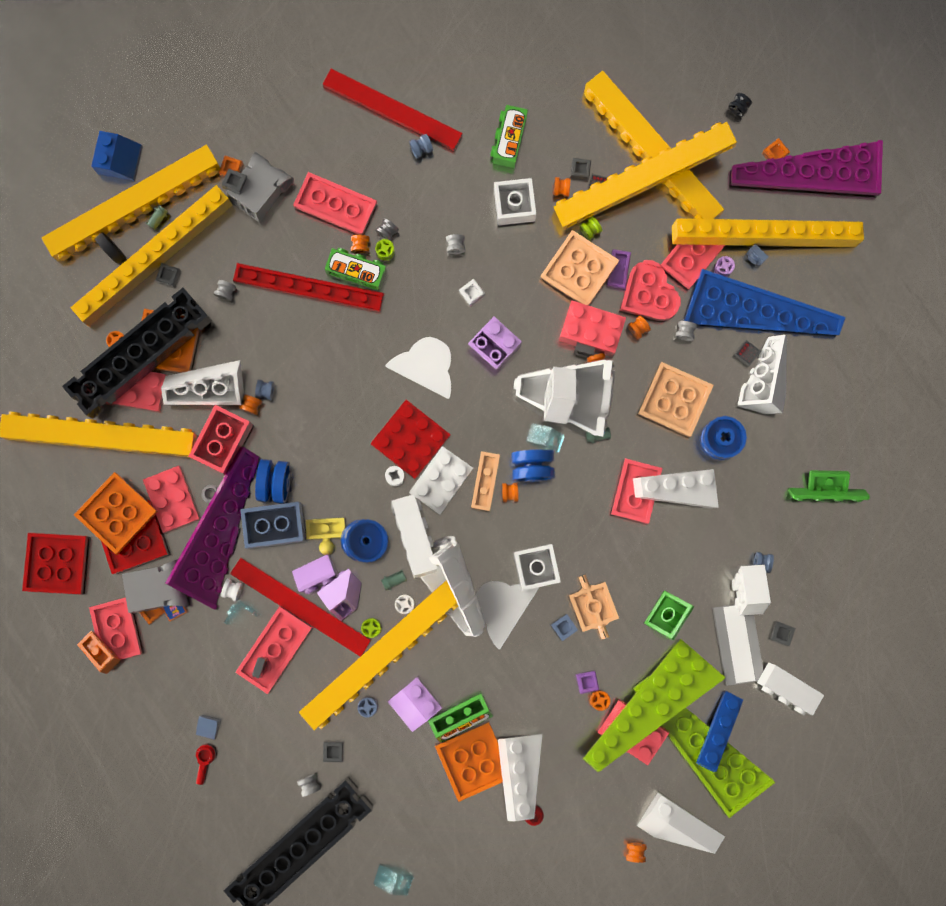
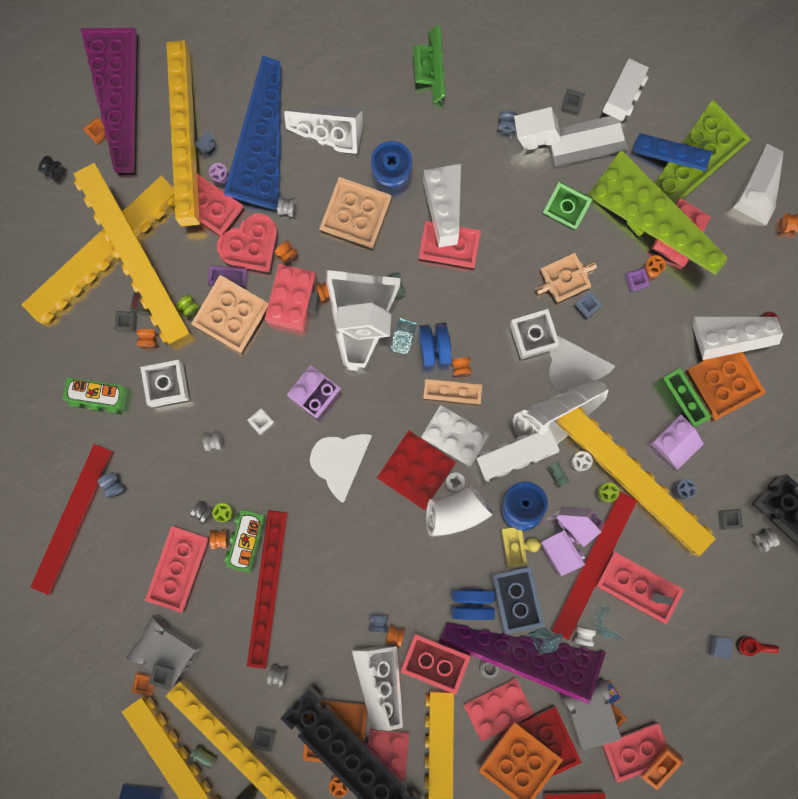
camera: 90 degrees left, 0 degrees up
tile [734,340,761,367] -> none
none -> white brick [426,485,493,536]
none -> clear light blue bracket [530,628,563,655]

